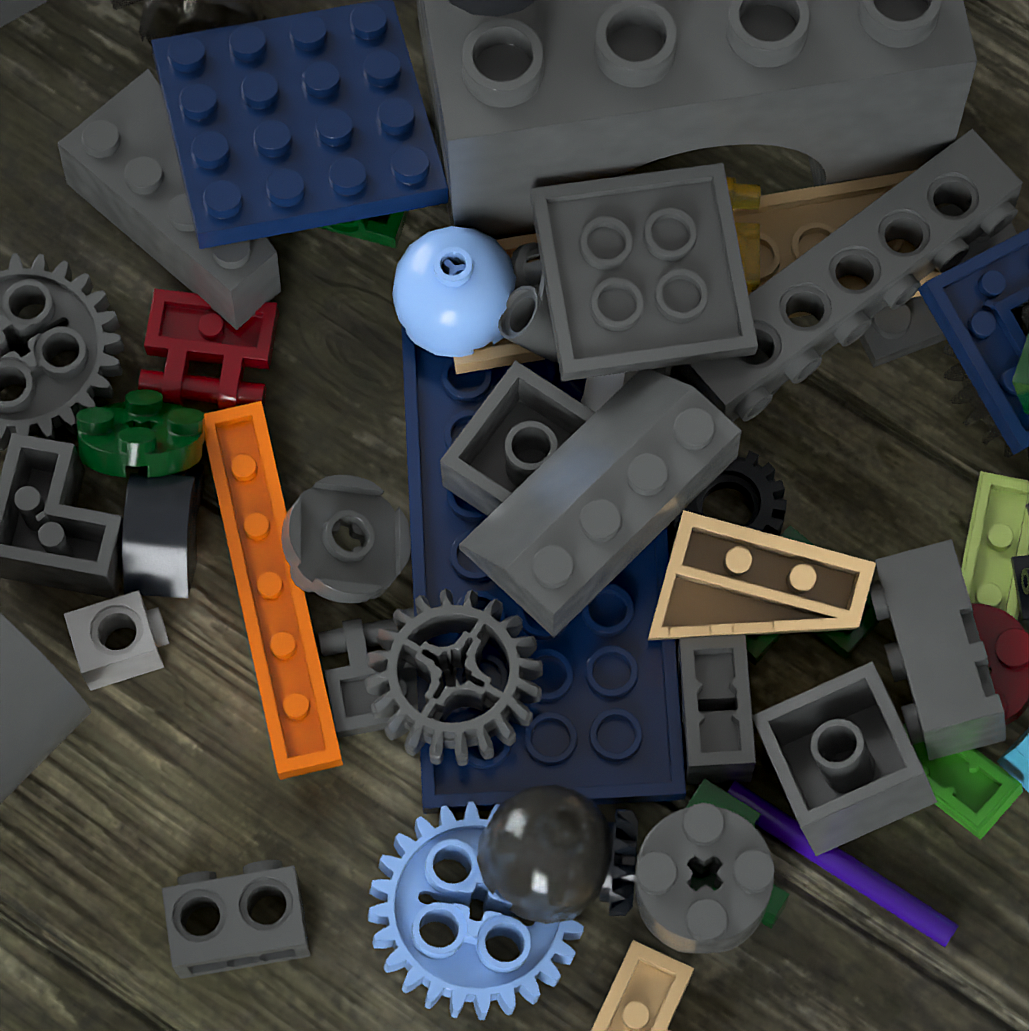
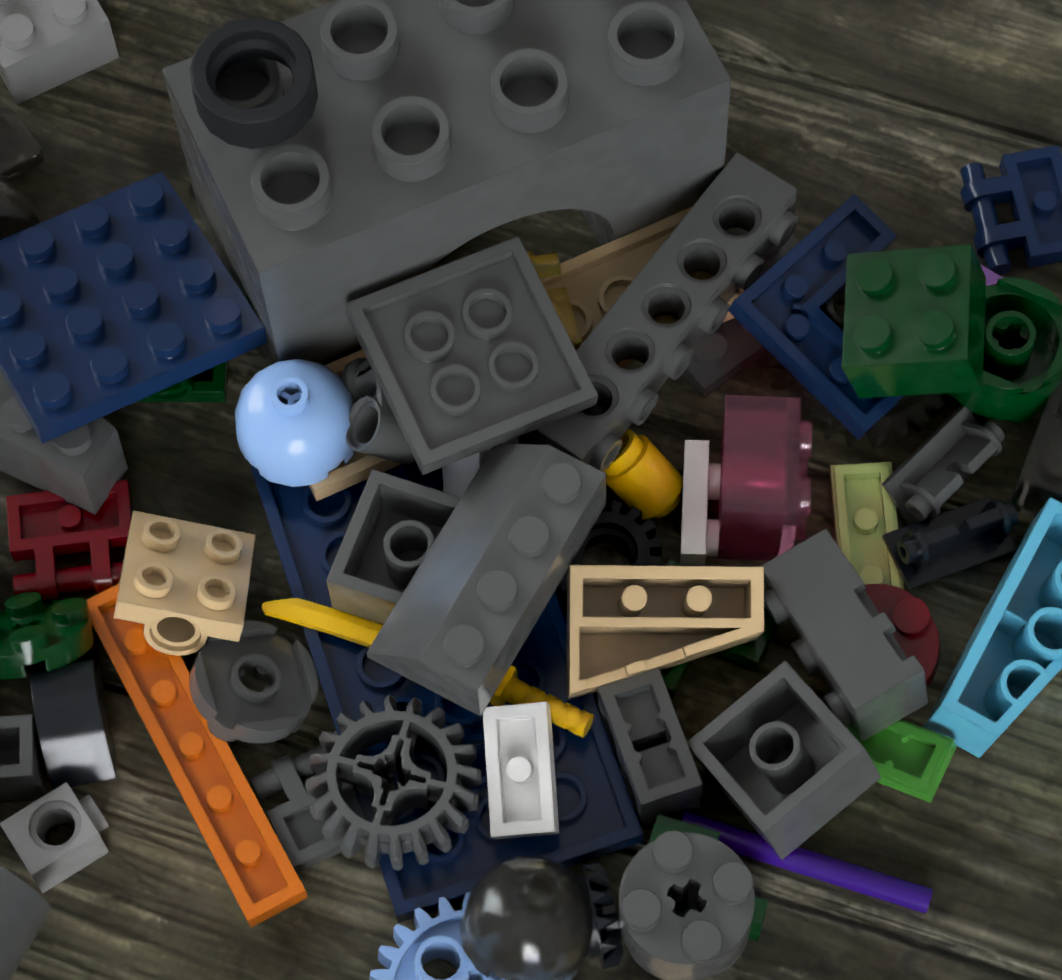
camera: 15 degrees left, 5 degrees down
none -> tan plate [113,510,256,656]
none -> yellow sword [262,598,594,738]
none -> white plate [483,702,559,839]
none -> yellow brick [603,429,683,519]
none -> white plate [680,440,721,566]
none -> clear pink brick [717,395,812,561]

